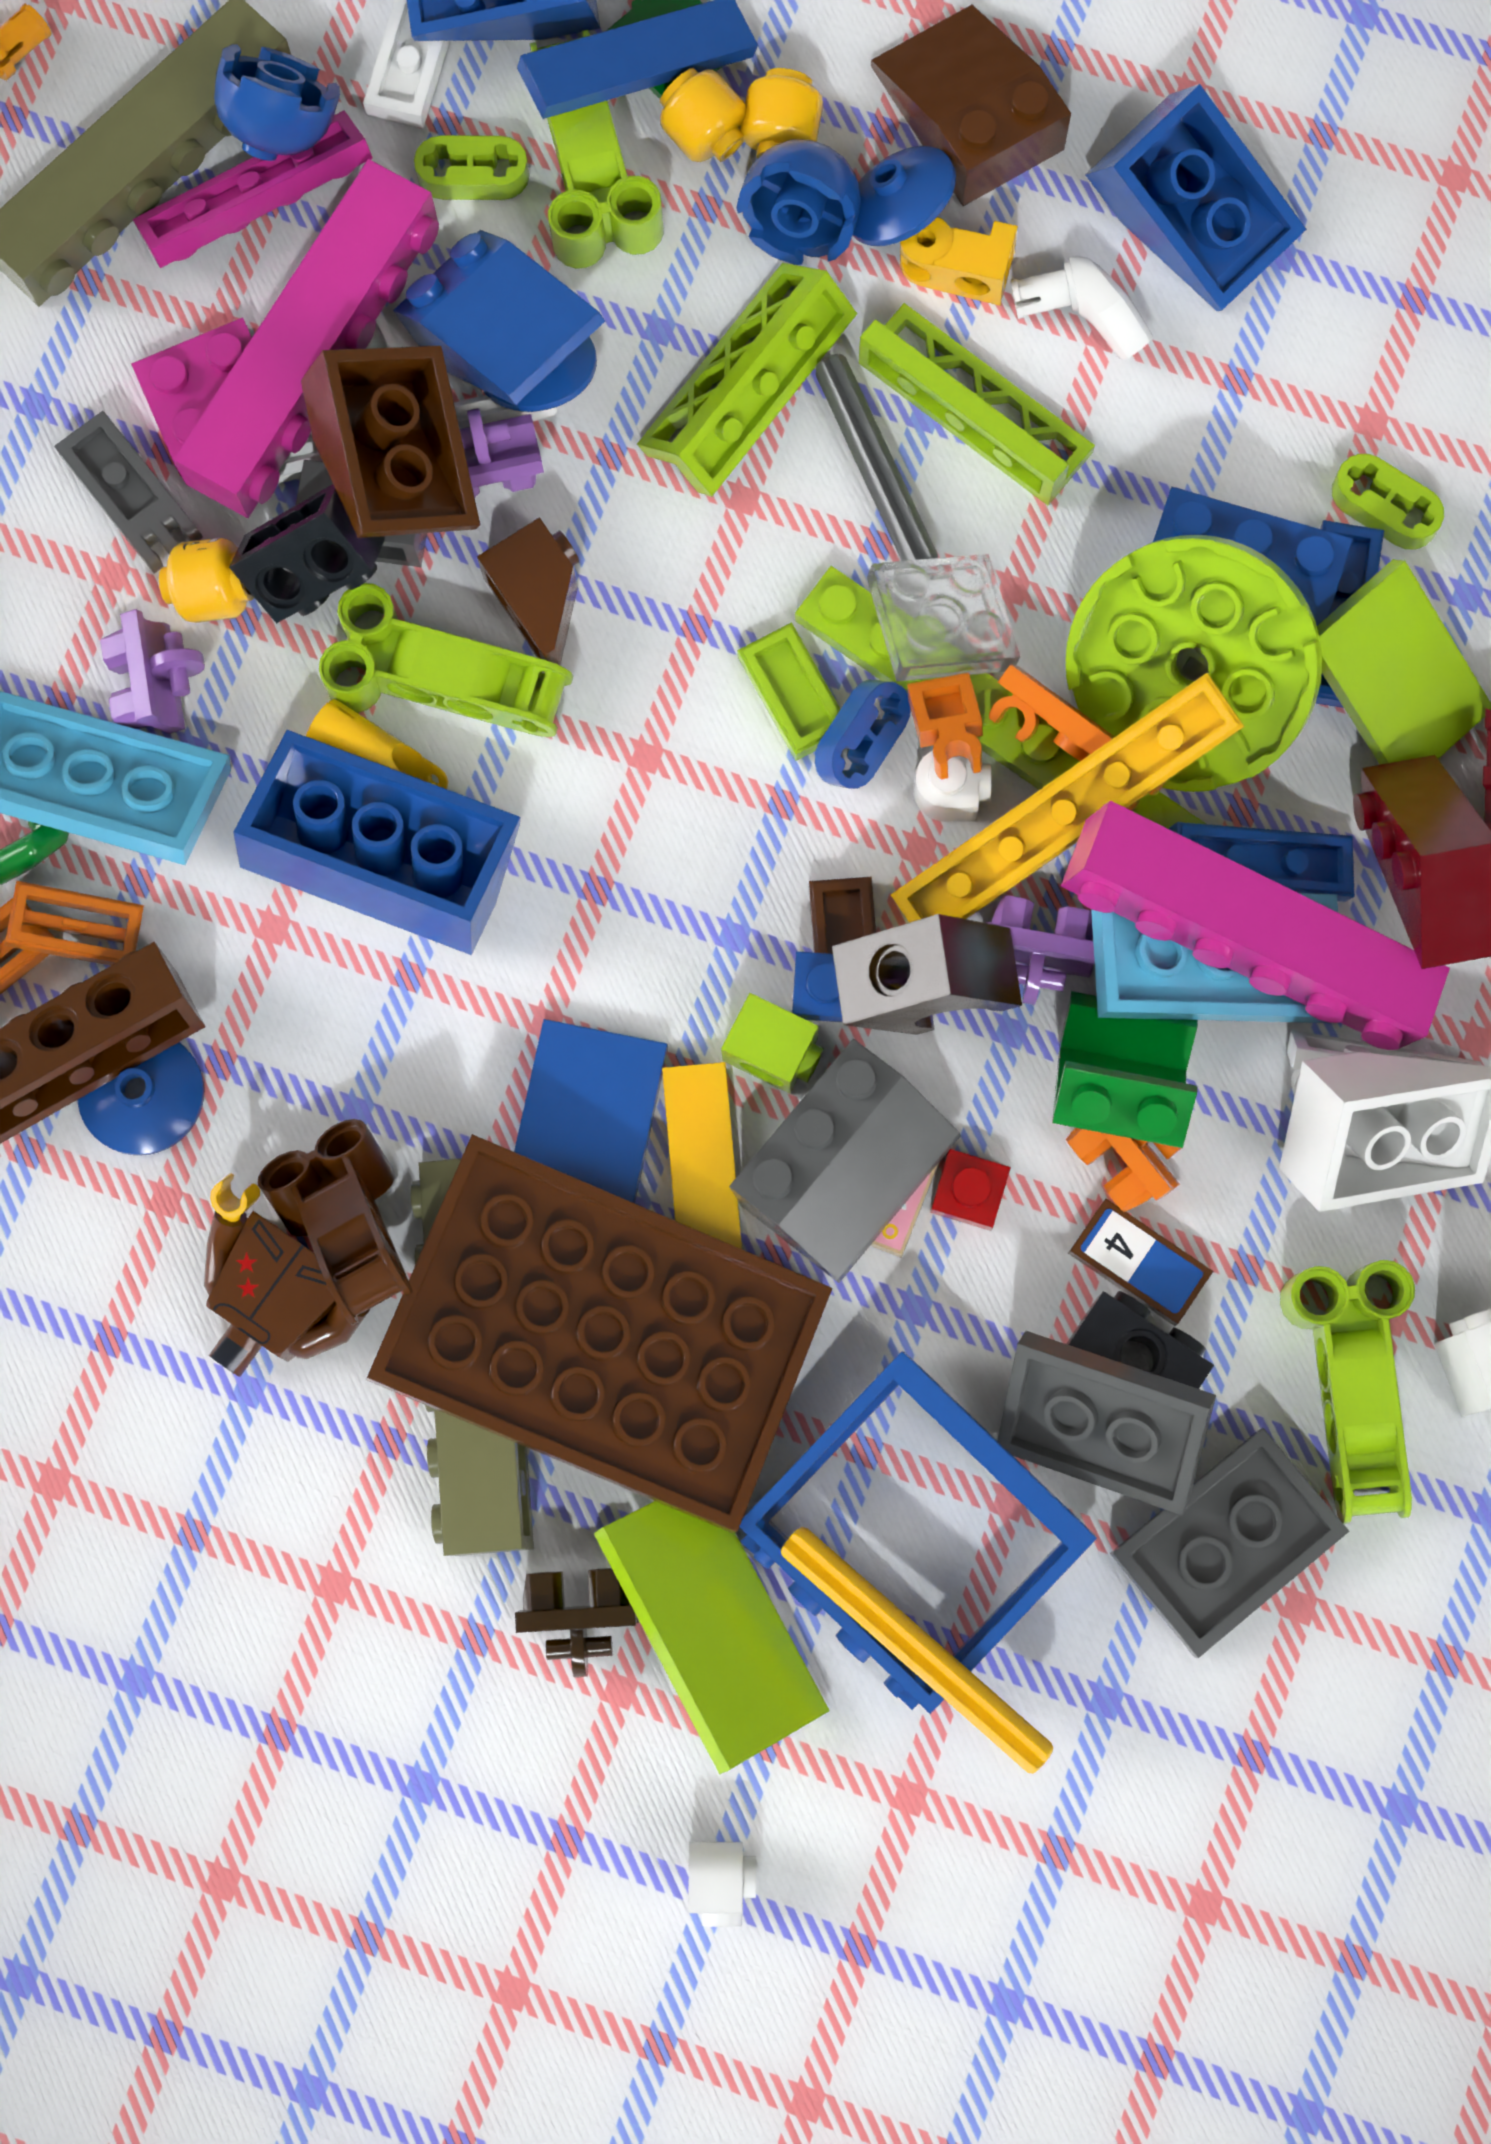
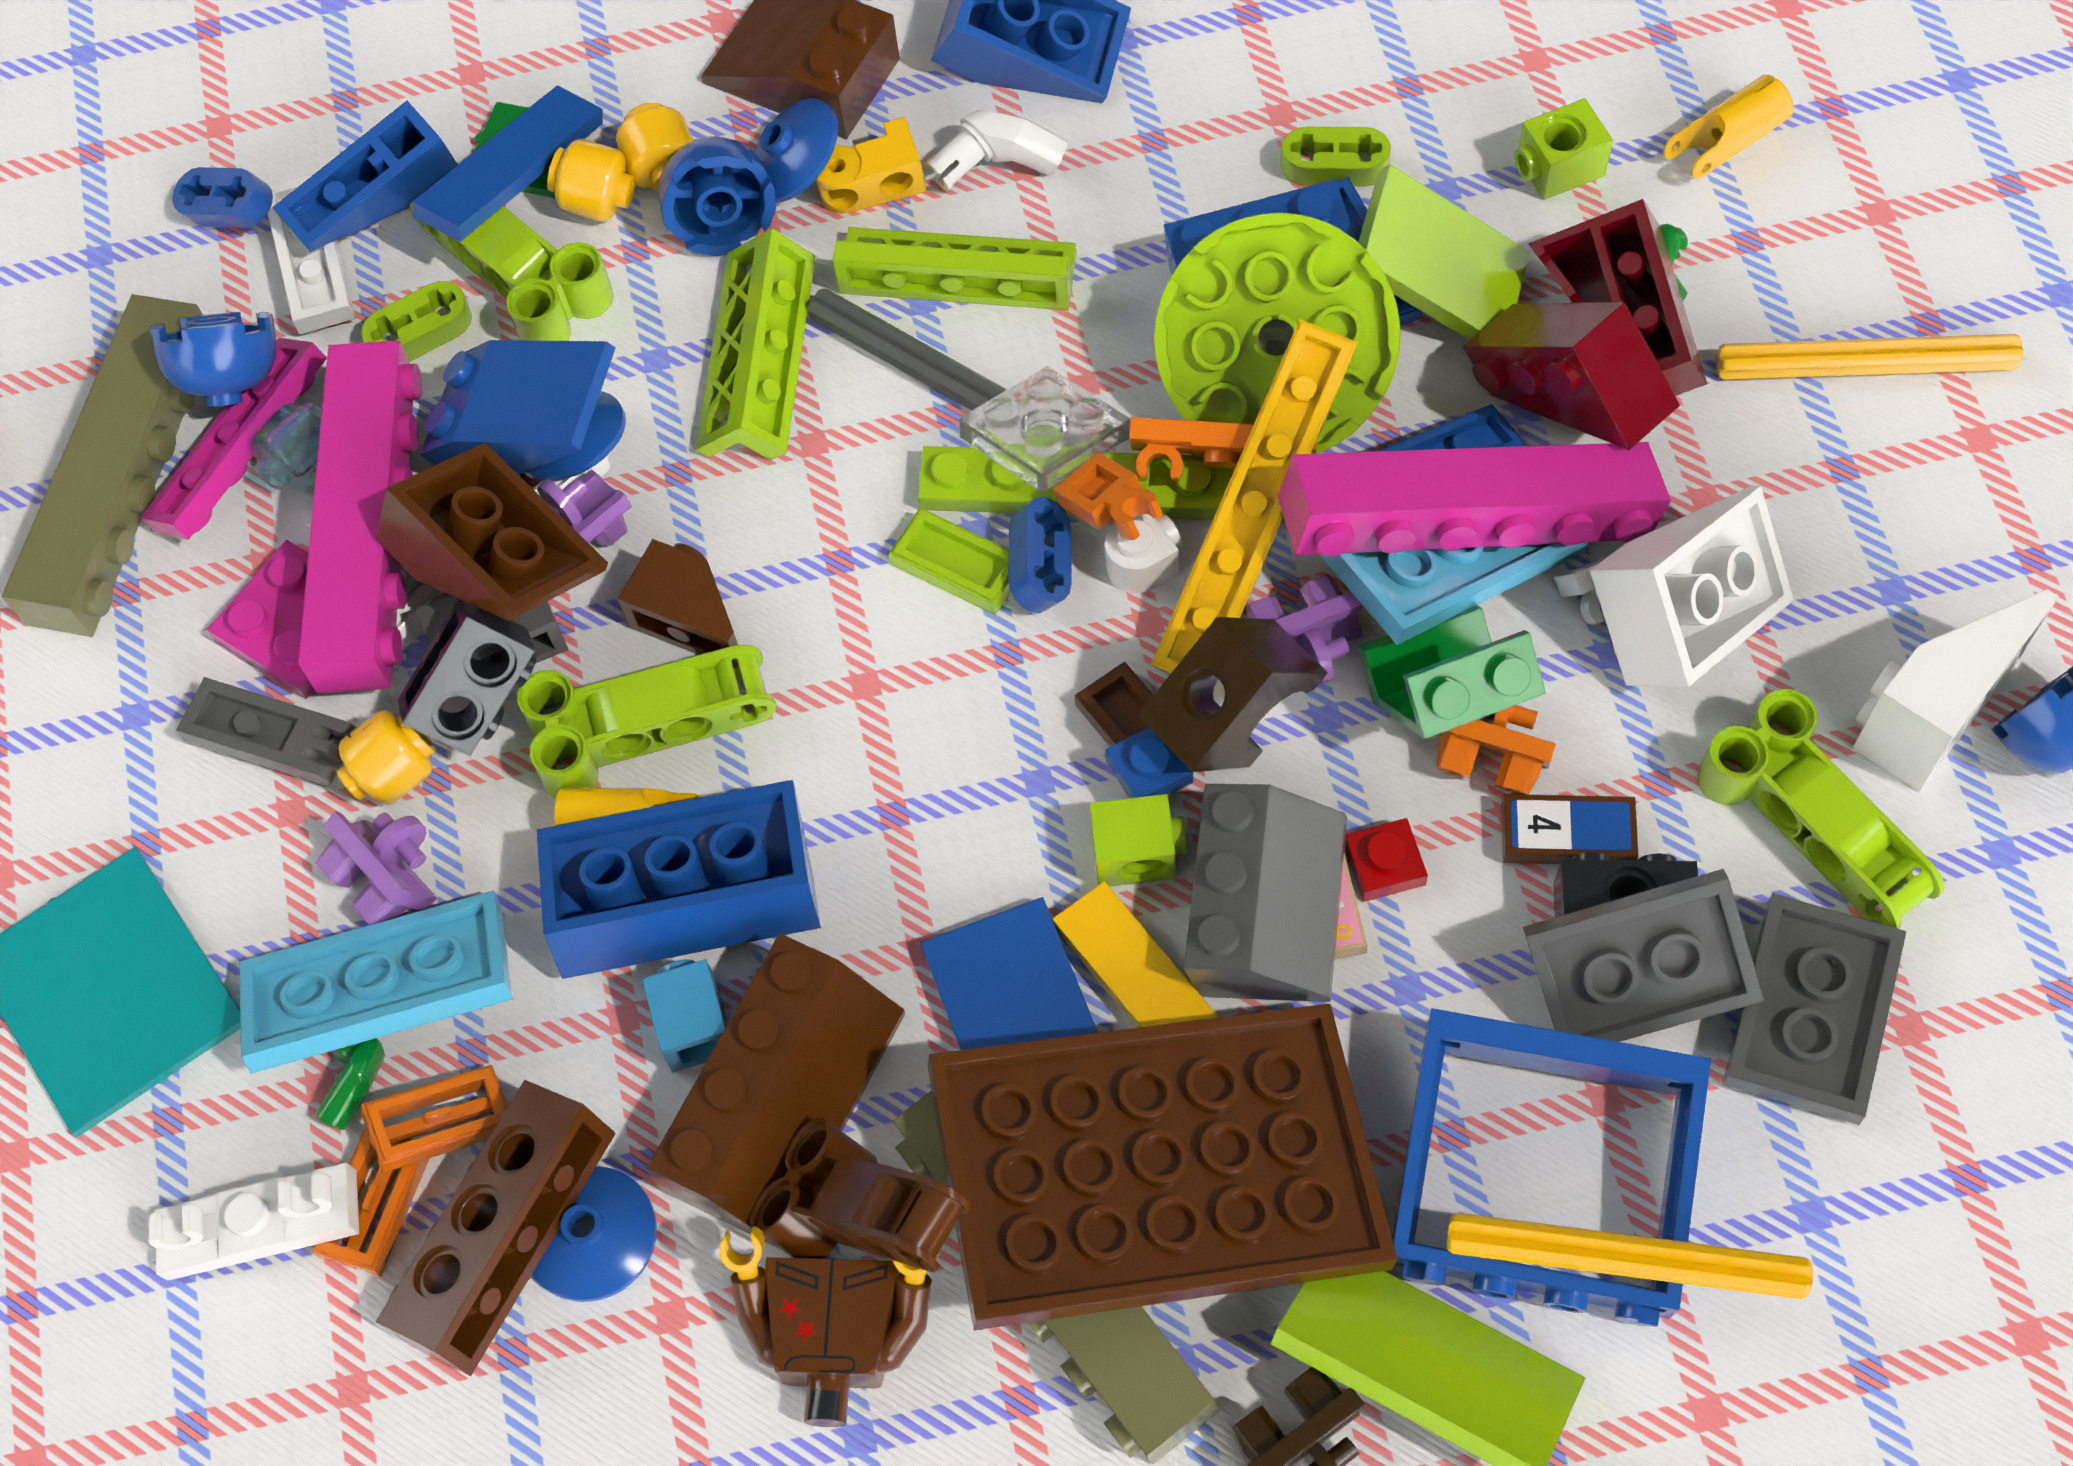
camera: 30 degrees left, 15 degrees down
none -> clear light blue head [250,402,322,491]
none -> dark azure brick [642,959,728,1073]
none -> reddish brown slope [646,933,905,1248]

